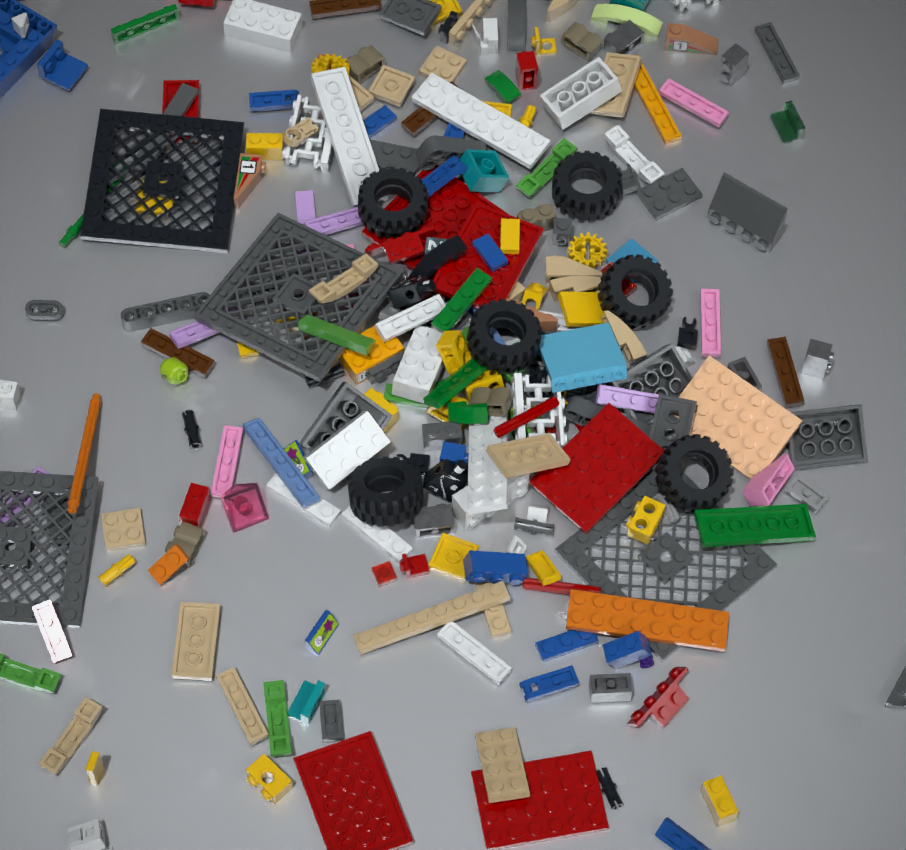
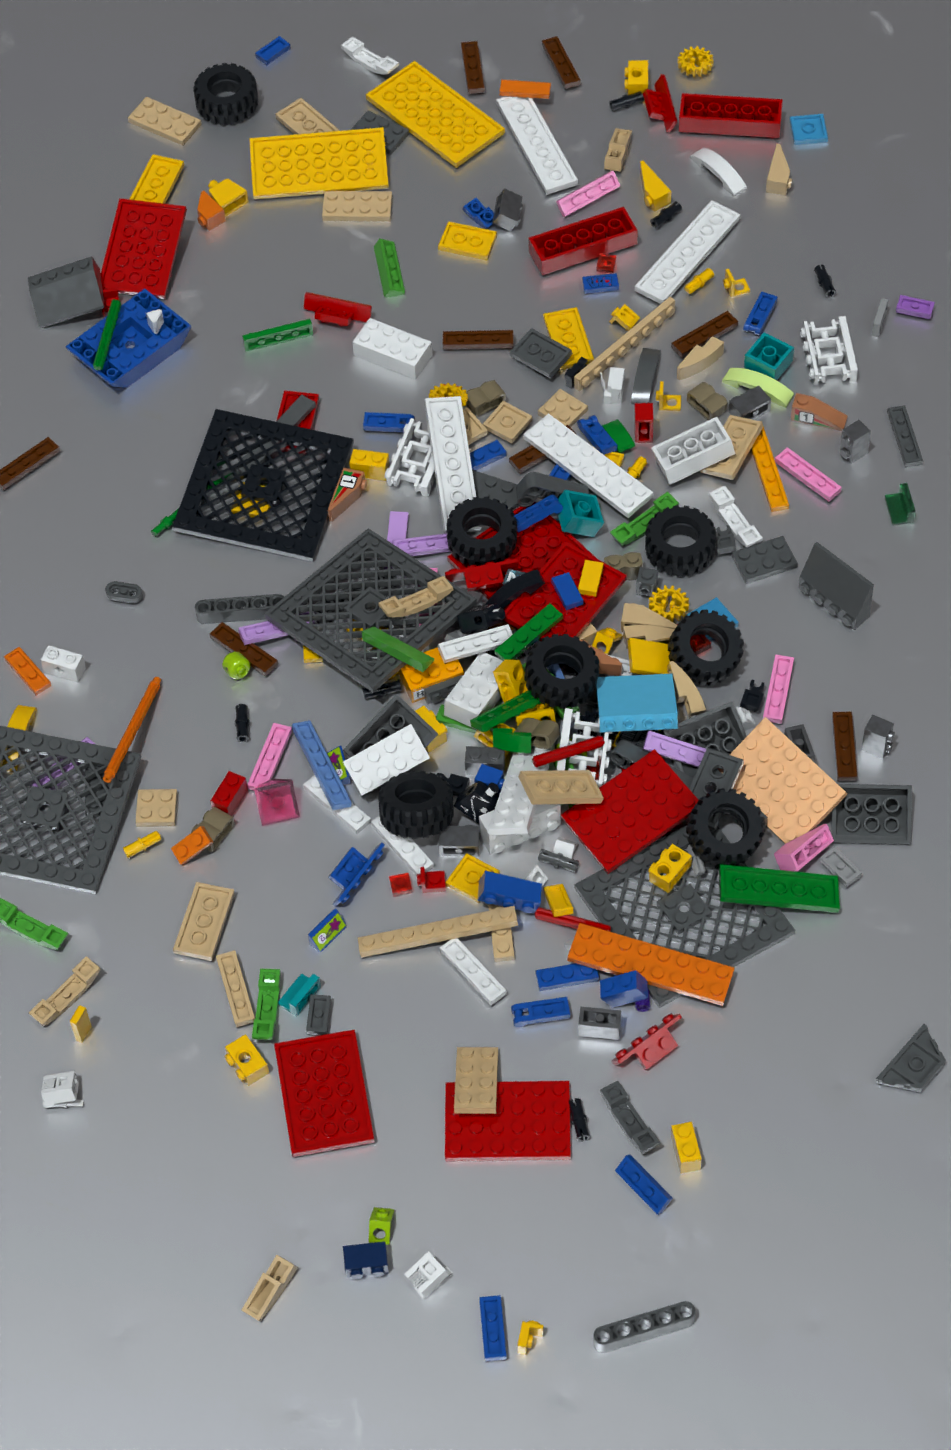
camera: 15 degrees right, 5 degrees down
plate [32,600,73,663] -> none
blue bracket [37,39,88,91] -> none
tan piece [283,118,319,147] -> none
none -> blue bracket [328,843,385,906]
none -> blue plate [577,415,618,455]
none -> dark grey slope [600,1081,660,1154]

